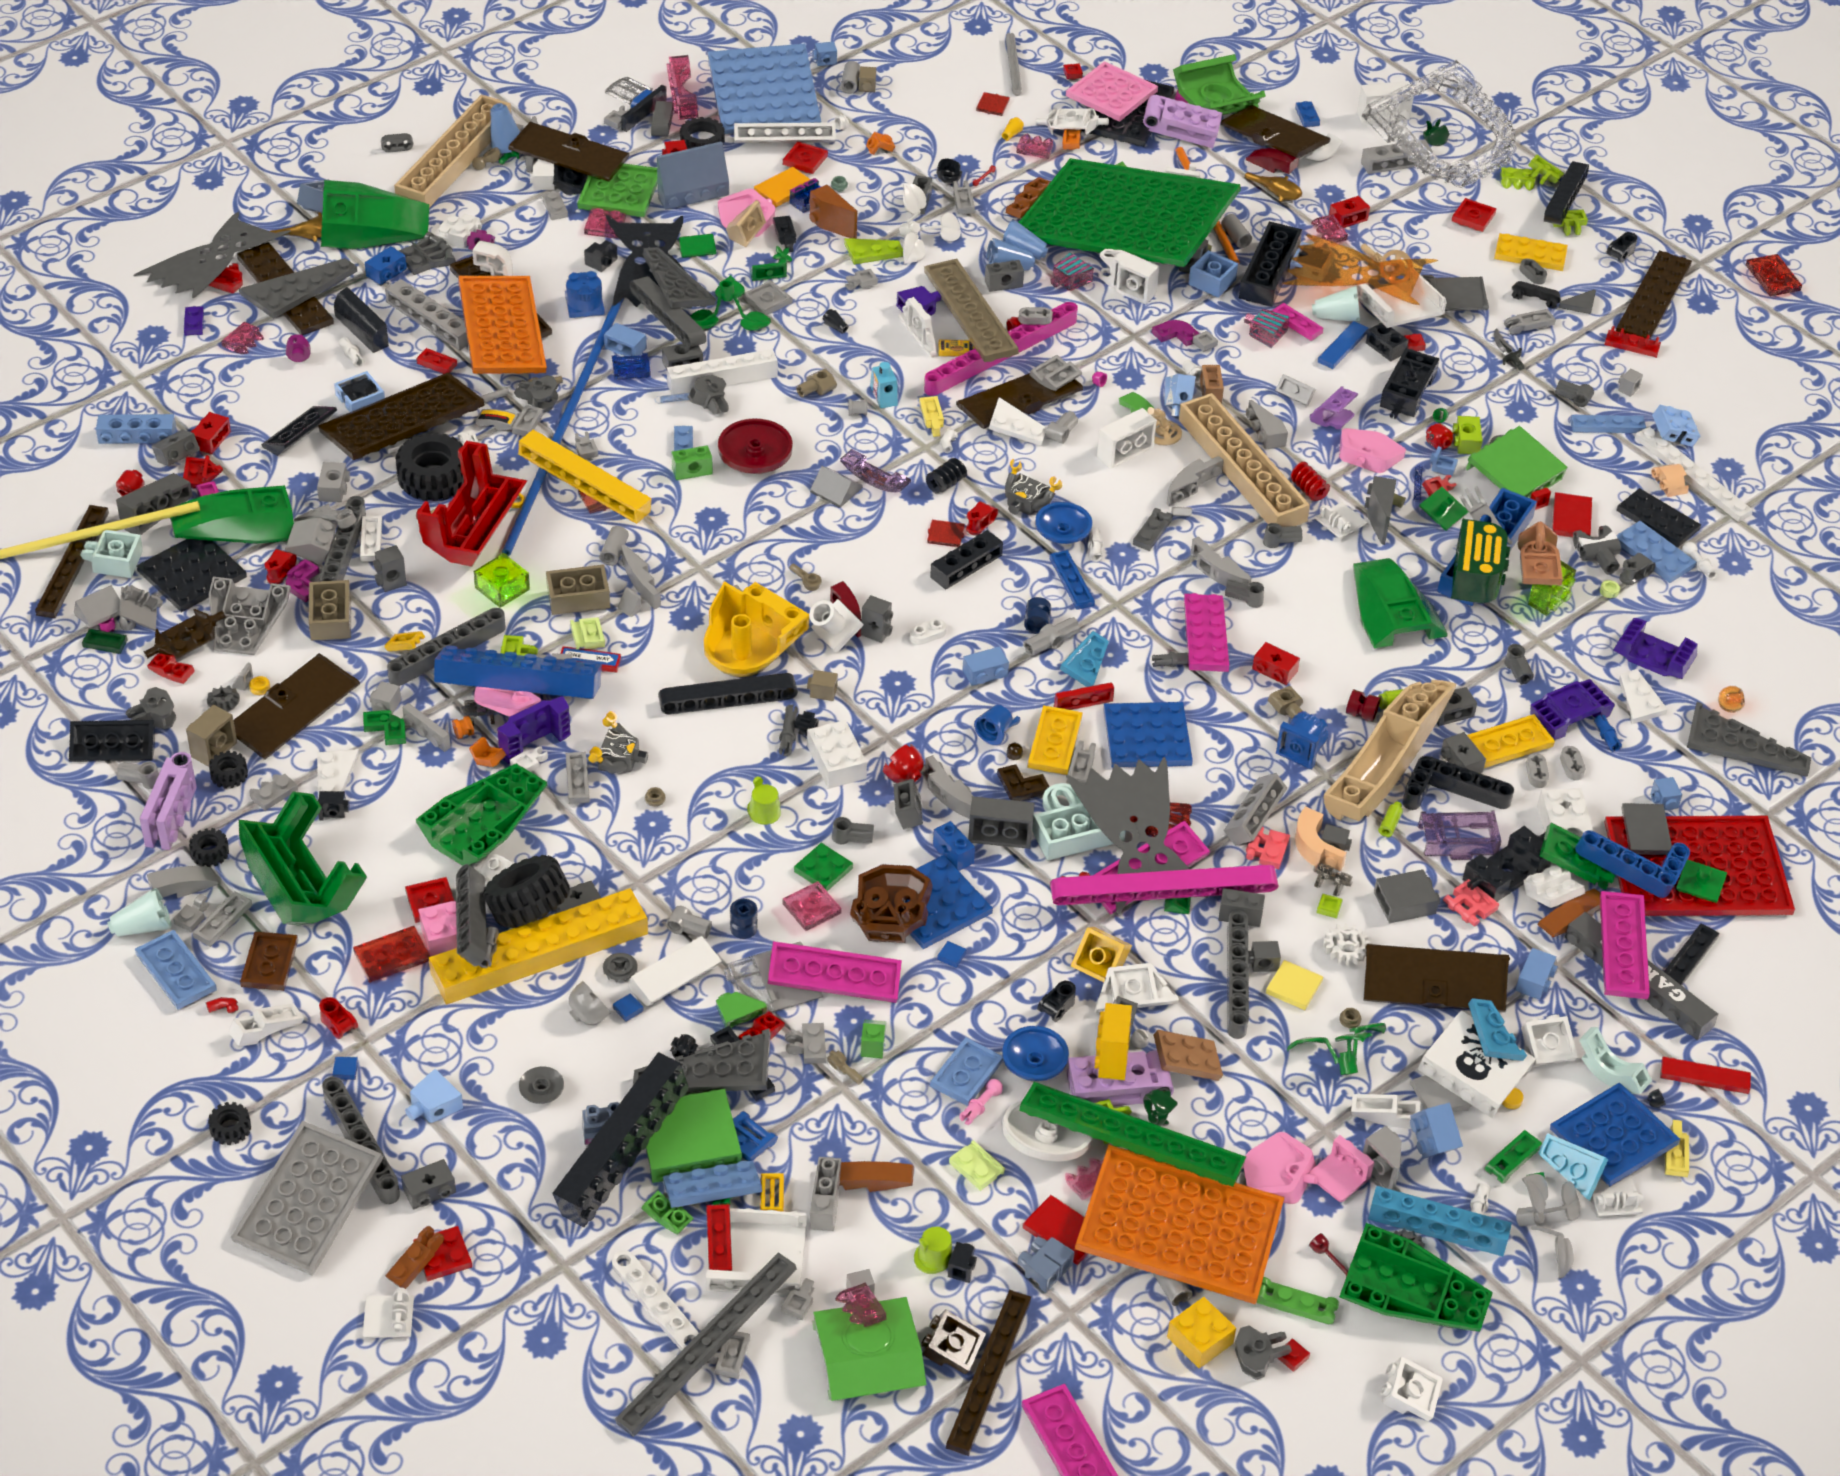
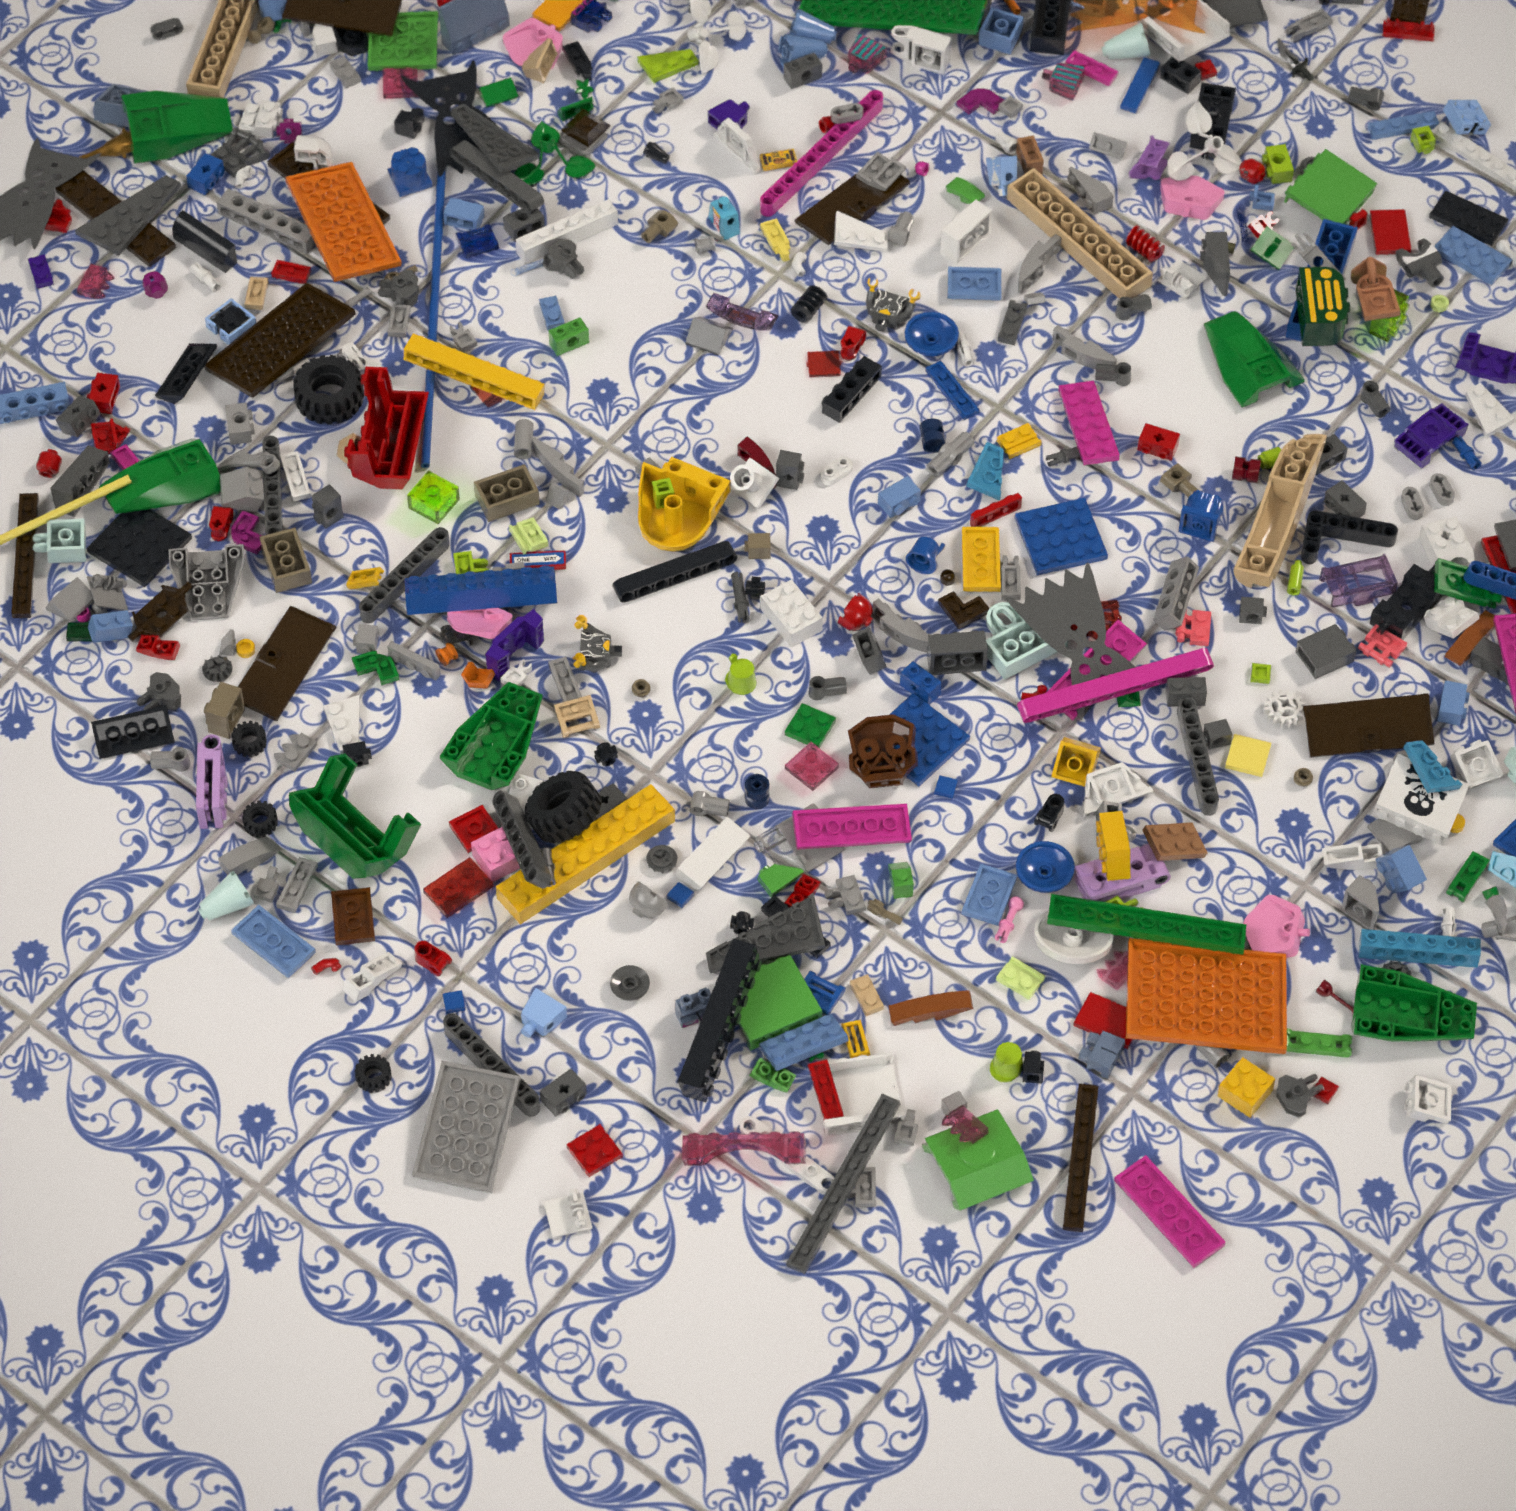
camera: 10 degrees left, 10 degrees up
dark orange hinge [385,1226,444,1289] -> none
slope [475,409,519,431] -> none
dark red dish [718,418,793,474] -> none
dark tan plate [789,563,822,591] -> none
dark orange slope [809,185,858,239] -> none
light grey slope [810,1157,842,1231] -> none
plate [920,1309,986,1375] -> none
dark tan plate [924,258,1019,362] -> none
dark green piece [1143,1089,1178,1126] -> none
tan dish [1147,407,1182,445] -> none
green plant [1287,1023,1386,1075] -> none
light nougat arch [1295,806,1347,871] -> none
bright pink bracket [1309,1135,1374,1202] -> none
clear smoke plate [1313,863,1353,897] -> none
green hinge [1433,408,1449,423] -> none
yellow plate [1467,714,1555,768] -> none
light grey plate [1618,368,1643,397] -> none
dark grey piece [1619,553,1656,585] -> none
light nougat cylinder [1651,464,1689,497] -> none
none -> medium blue brick [88,610,133,643]
none -> white arm [235,165,254,189]
none -> tan plate [245,277,269,310]
none -> tan plate [554,695,600,738]
none -> dark brown slope [561,109,610,148]
none -> black gear [594,742,618,766]
none -> lime brick [652,478,674,509]
none -> clear pink arch [682,1131,806,1166]
none -> tan plate [850,974,884,1016]
none -> medium blue plate [947,267,1001,300]
none -> yellow plate [996,423,1042,459]
none -> white plant [1167,102,1242,181]
none -> lime brick [1410,125,1436,154]

